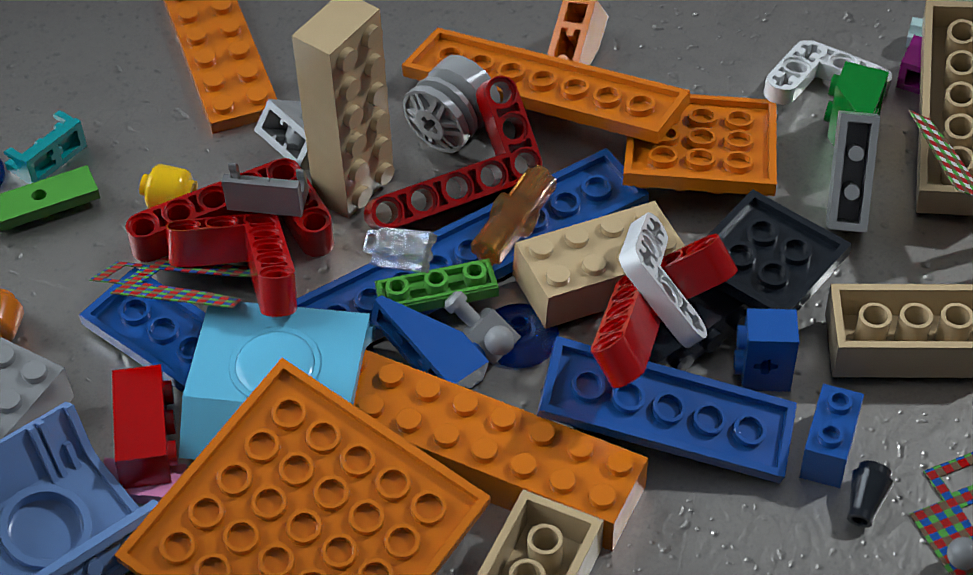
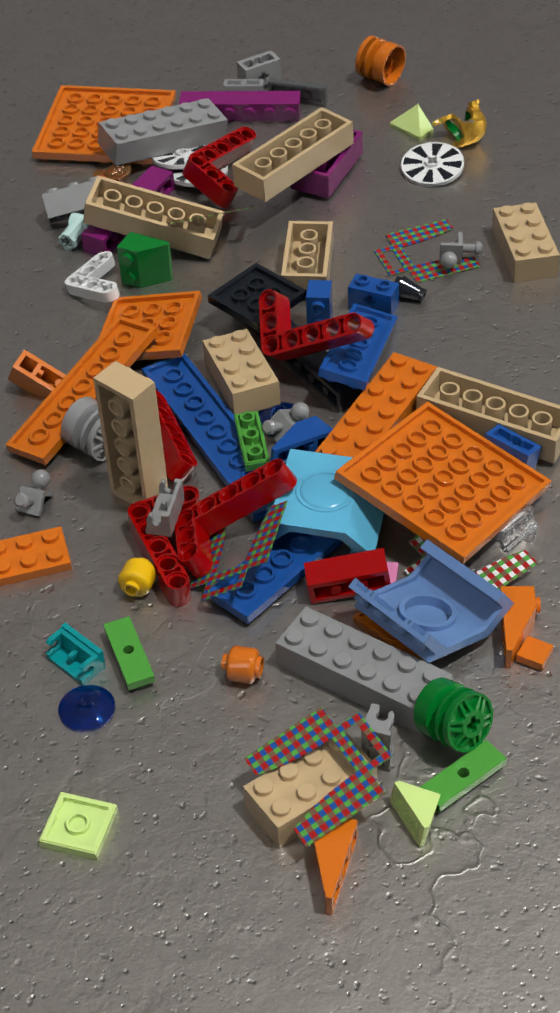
camera: 85 degrees left, 5 degrees down
light grey brick [254,99,310,170] -> none
clear hips [363,227,437,273] -> none
clear orange piece [471,165,557,266] -> none
white beam [619,212,707,348] -> none
light grey brick [826,110,880,232] -> none

